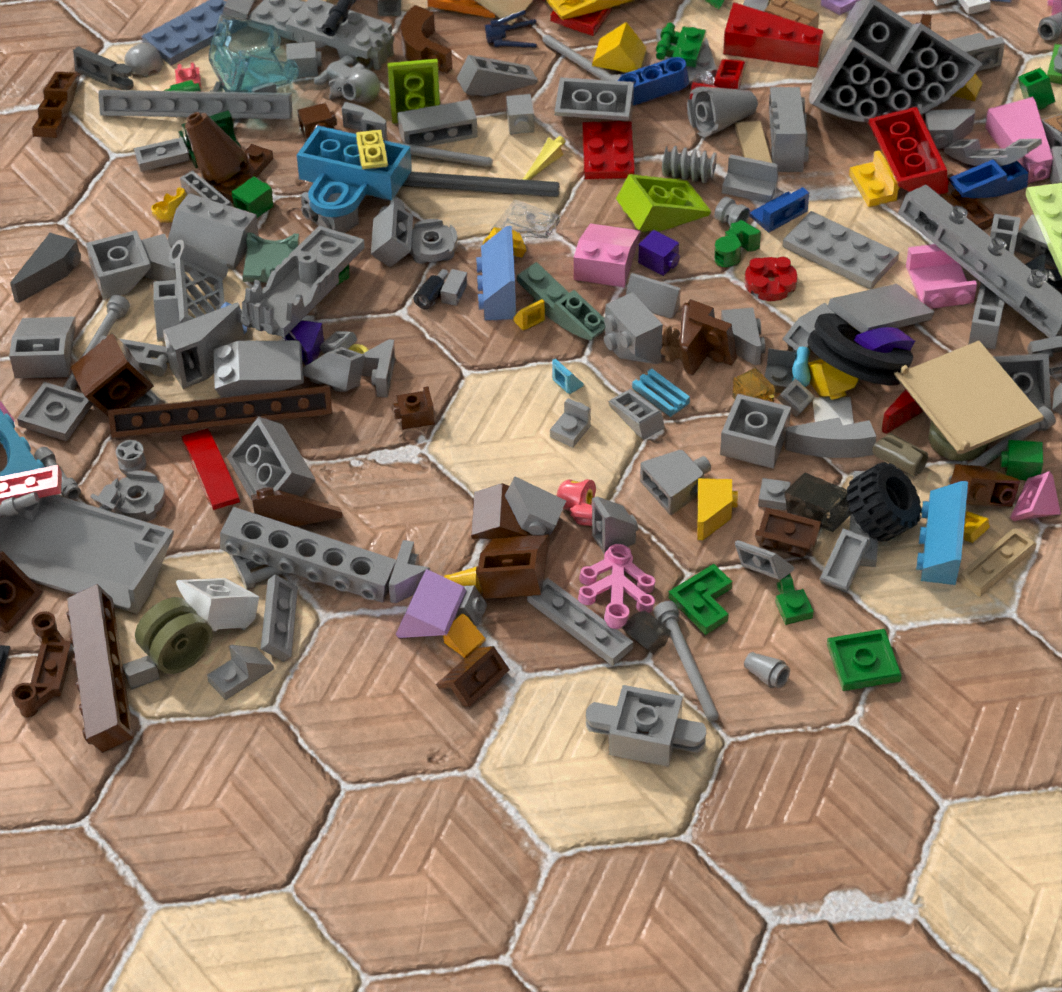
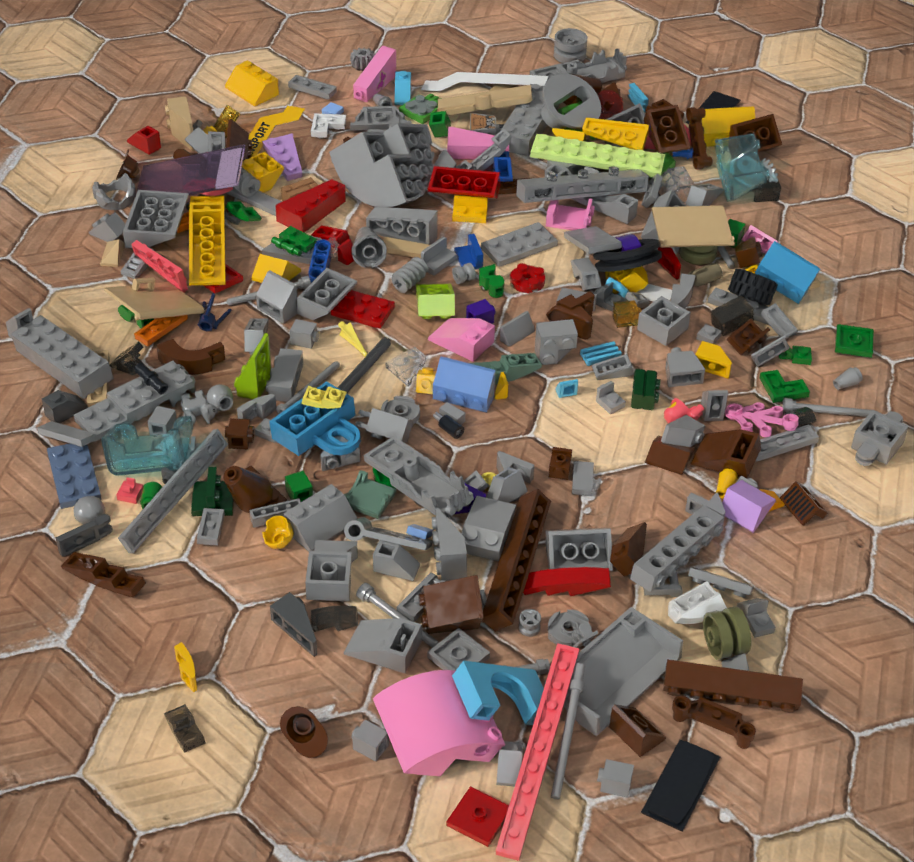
camera: 70 degrees left, 5 degrees down
none -> light grey slope [256,270,297,324]
none -> clear smoke slope [311,605,358,632]
none -> light grey wing [350,106,412,131]
none -> light grey tile [572,461,594,496]
none -> dark green brick [631,369,661,410]

